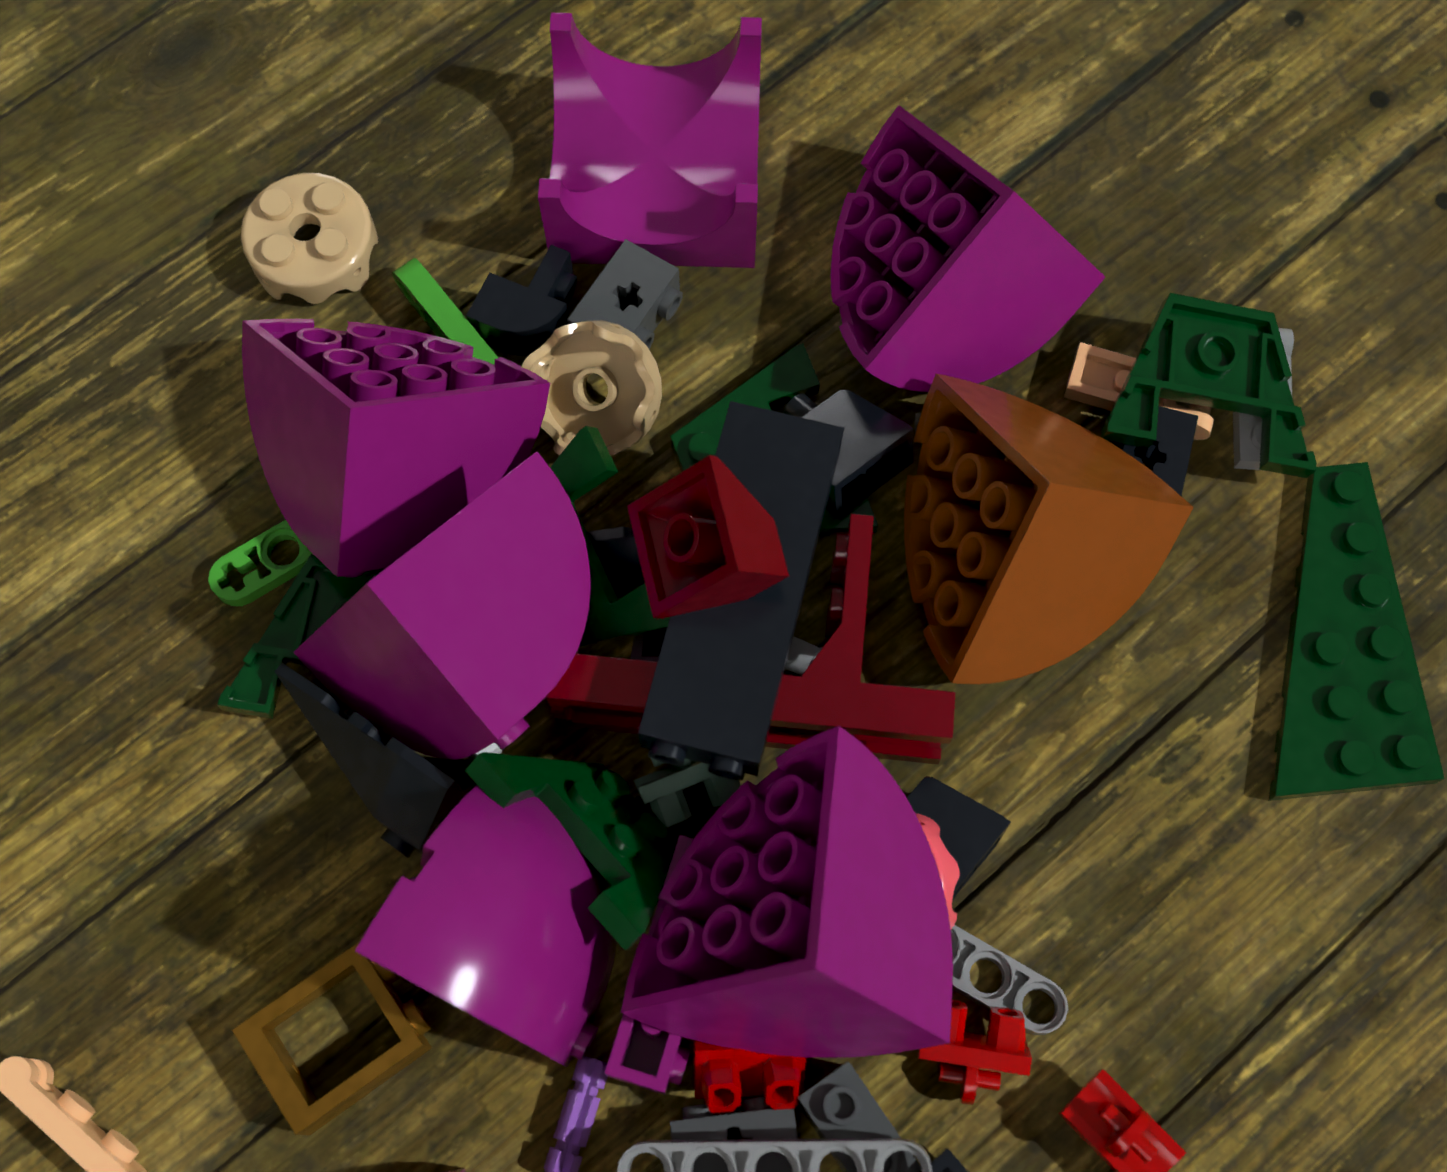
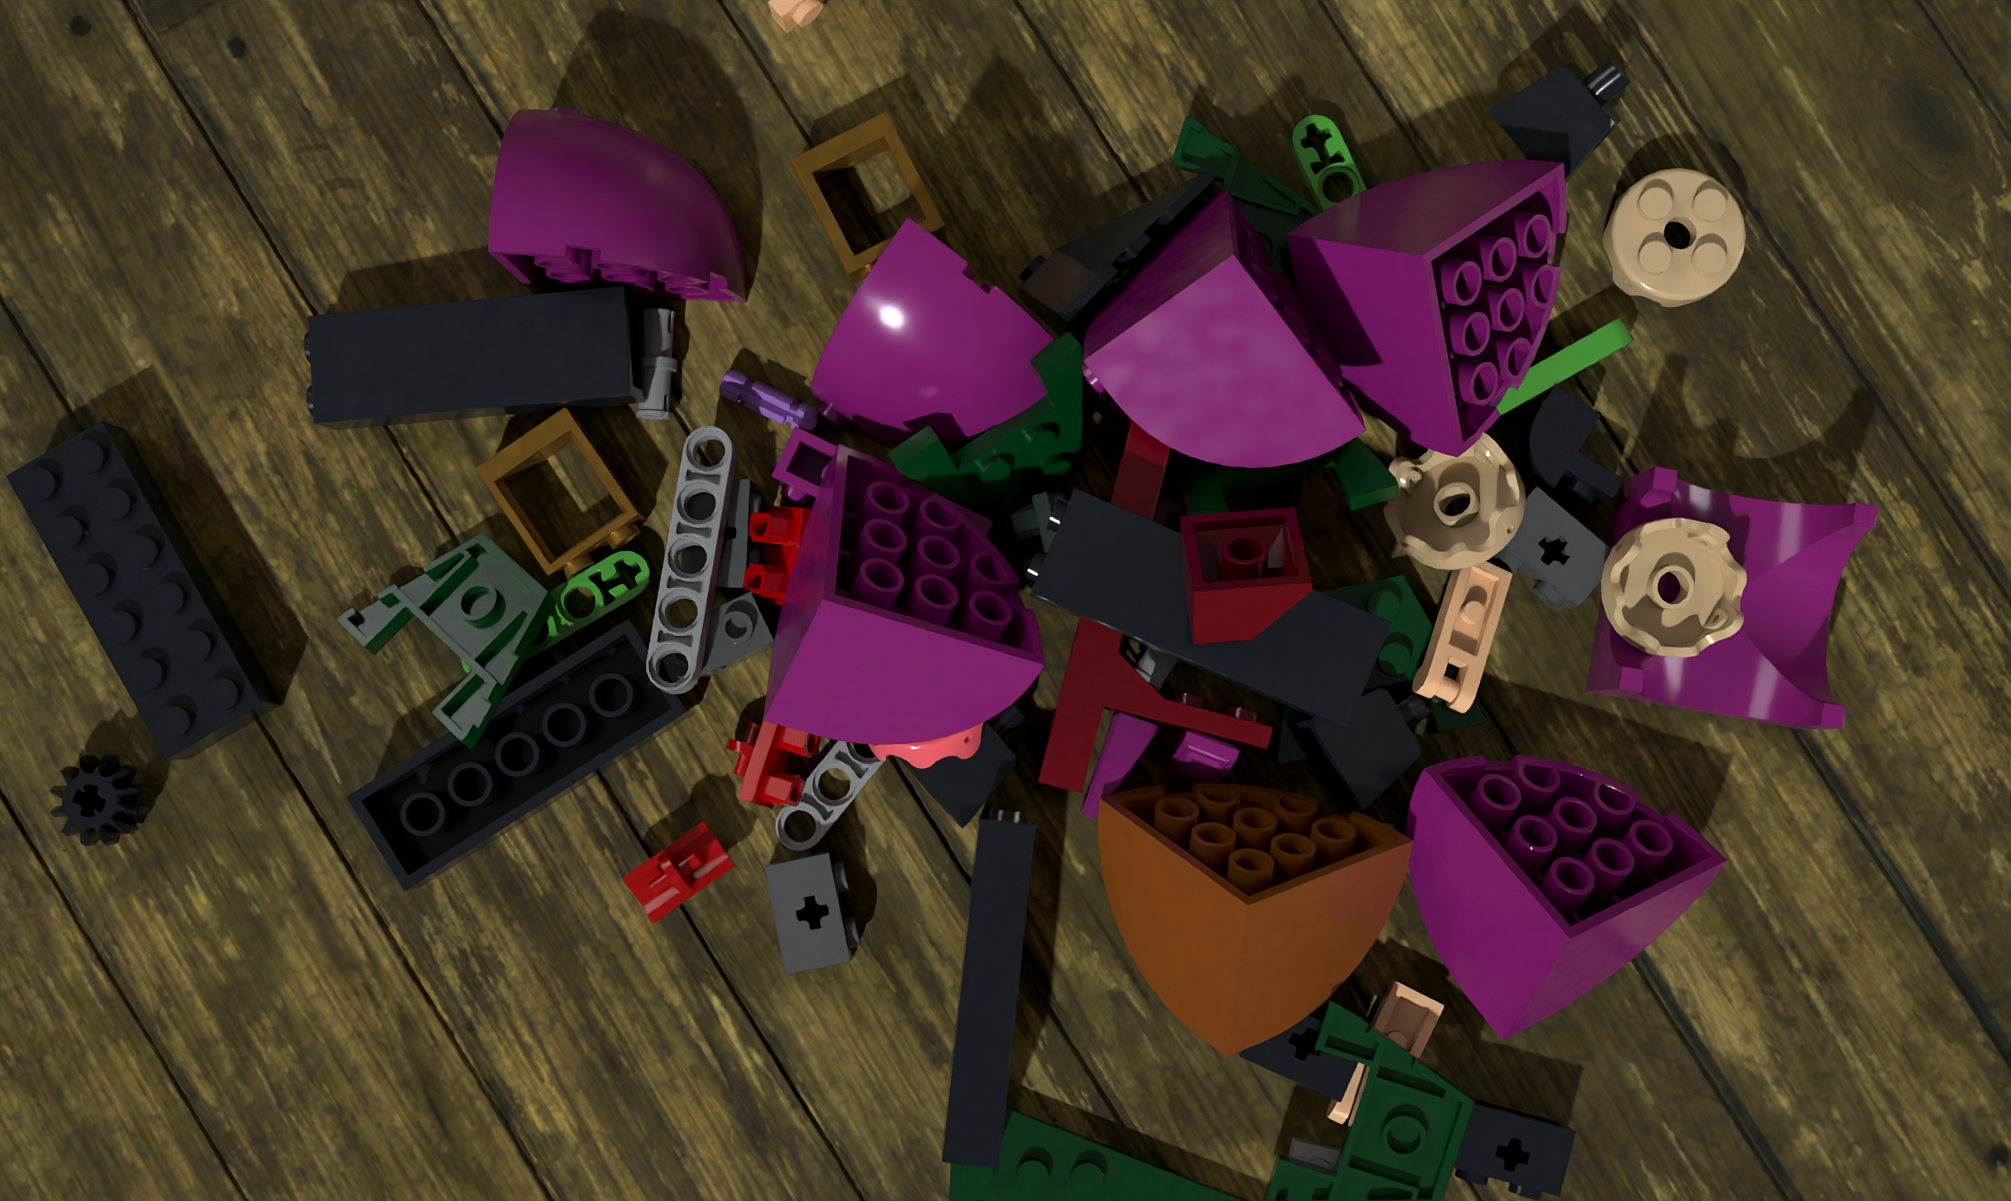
camera: 100 degrees right, 15 degrees up
none -> dark grey brick [764,850,861,975]
none -> black brick [941,810,1036,1168]
none -> magenta slope [1080,712,1158,819]
none -> magenta slope [1167,729,1240,783]
none -> light nougat plate [1412,561,1513,713]
none -> black brick [1453,1098,1576,1200]
none -> black torso [1489,57,1631,183]
none -> tan plate [1601,518,1747,657]

